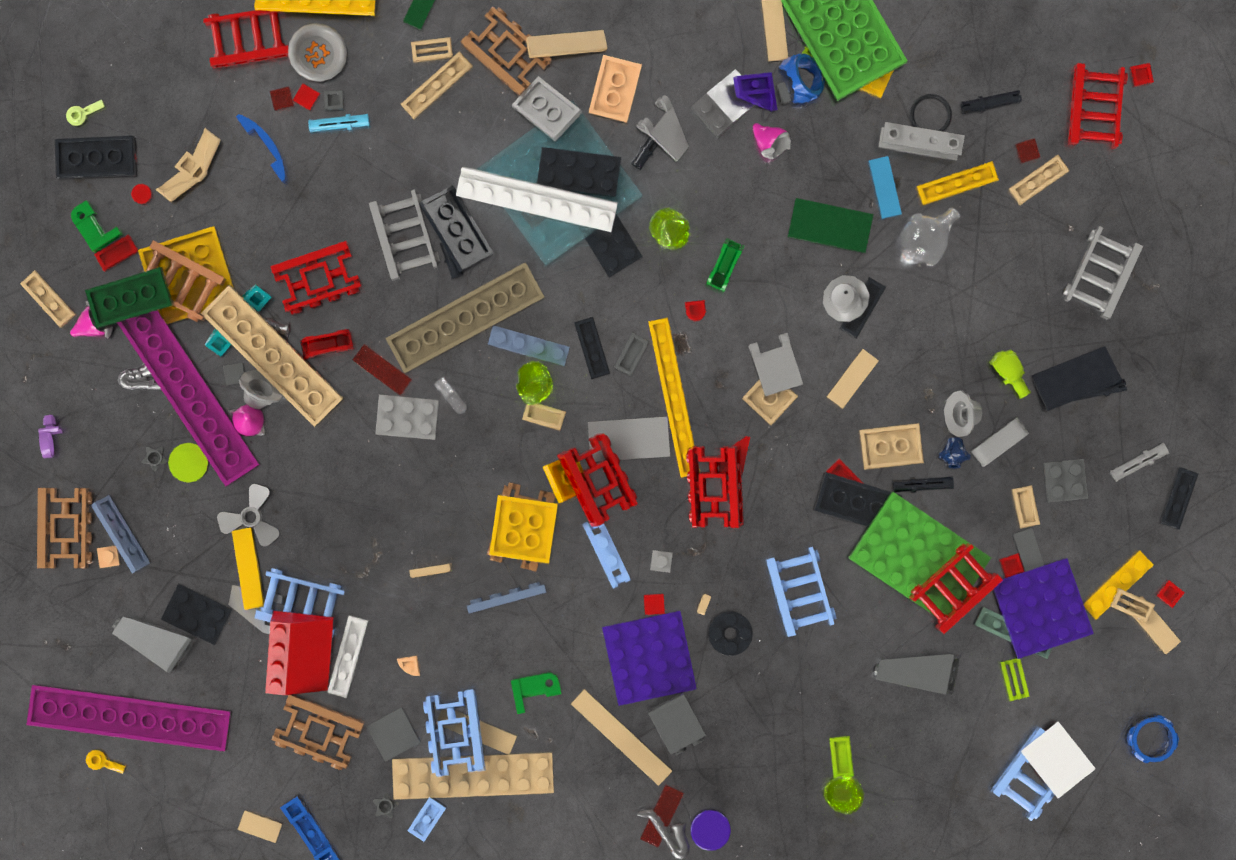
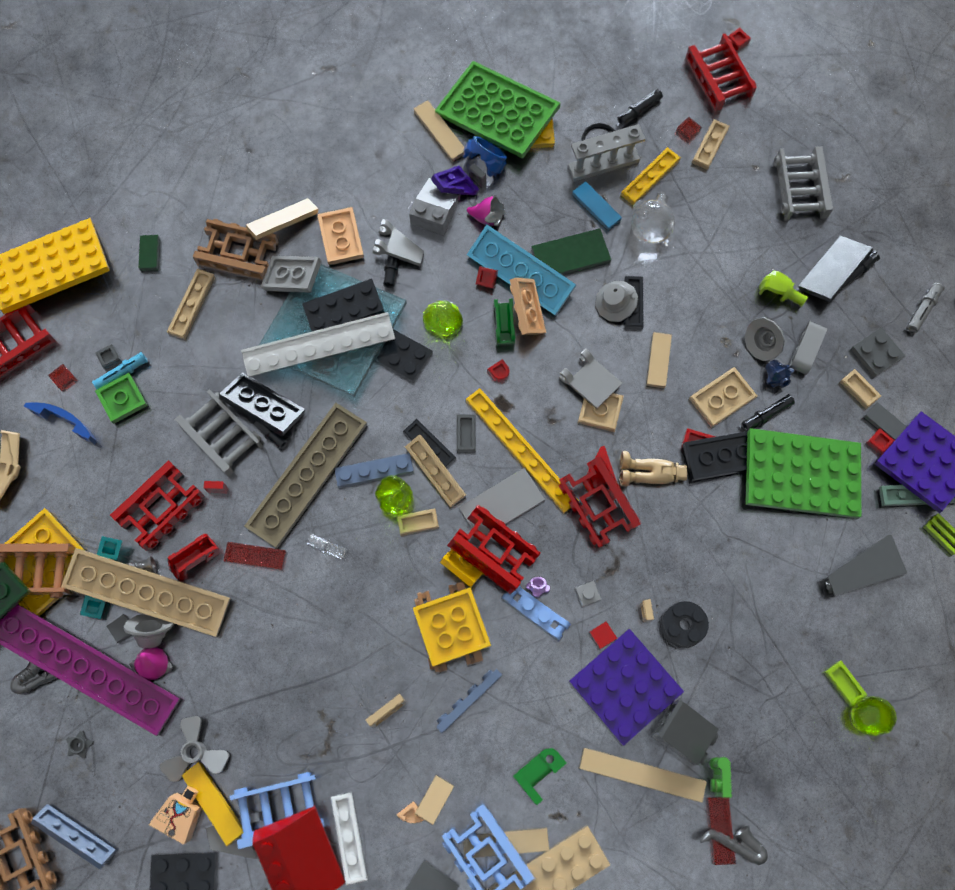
camera: 25 degrees left, 15 degrees down
light nougat plate [97,546,121,568] -> none
lime tile [168,443,209,483] -> none
light grey piece [288,23,347,82] -> none
red tile [293,83,320,111] -> none
light grey plate [375,395,439,440] -> none
tan tile [411,37,453,63] -> none
dark purple tile [690,810,731,851] -> none
light blue fence [766,547,837,637] -> none
red fence [909,543,1003,634] -> none
none -> bright green plate [95,373,148,424]
none -> light nougat torso [149,786,202,845]
none -> red tile [203,481,228,494]
none -> tan tile [405,435,467,507]
none -> tan tile [415,776,454,825]
none -> medium azure plate [467,225,577,316]
none -> red tile [476,266,498,289]
none -> light nougat plate [510,278,546,335]
none -> lavender plate [526,577,550,597]
none -> tan piece [619,451,687,487]
none -> bright green plate [709,757,732,798]

